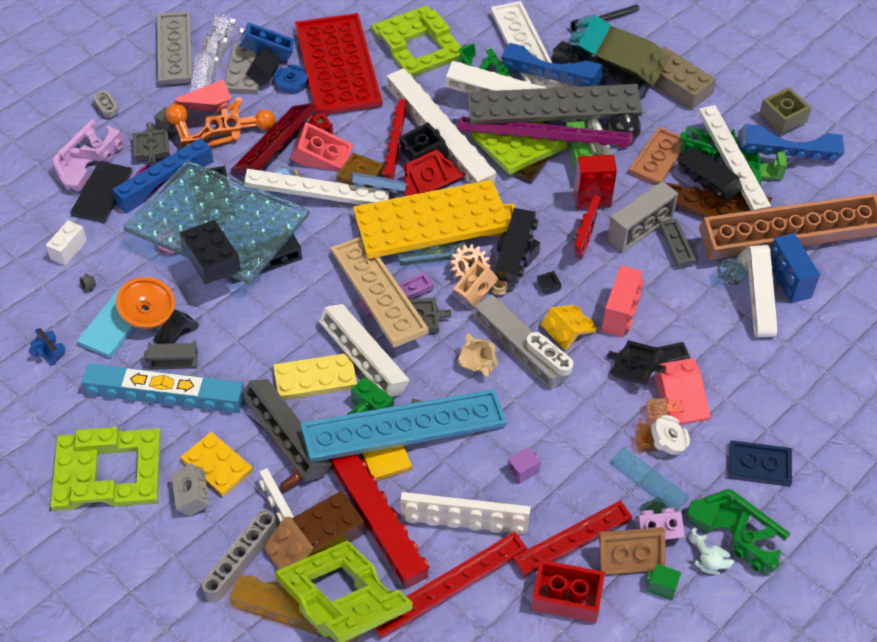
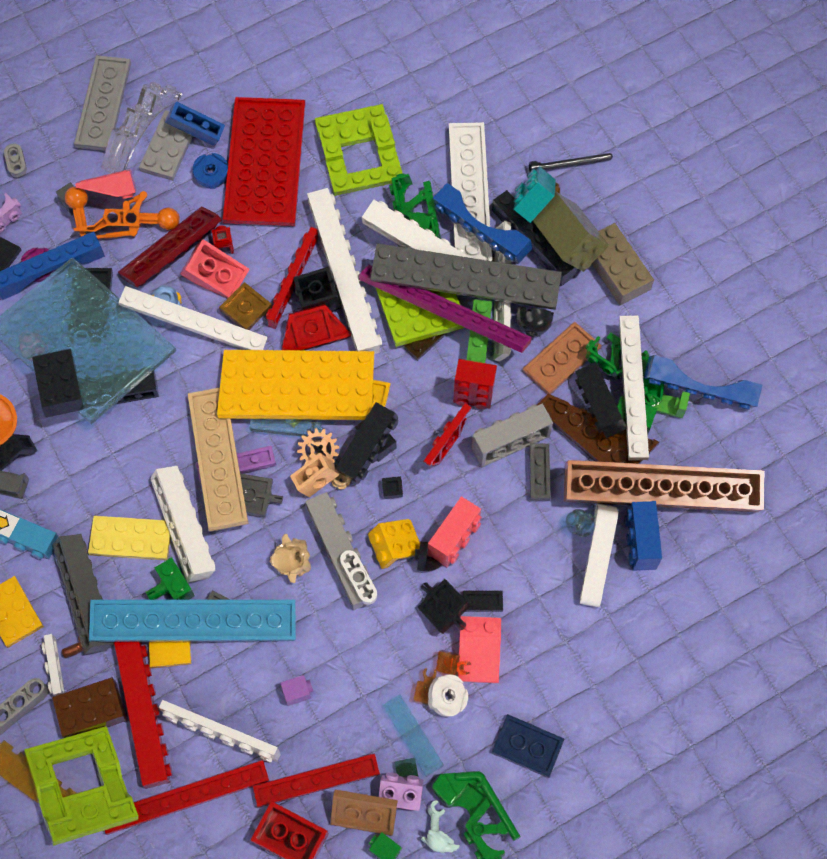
camera: 15 degrees right, 15 degrees up
dark grey plate [133,122,170,167] -> none
black brick [245,46,281,86] -> none
medium nougat plate [263,517,313,569] -> none
medium blue plate [350,172,406,193] -> none
olive brick [759,87,812,135] -> none
none -> black plate [414,541,442,572]

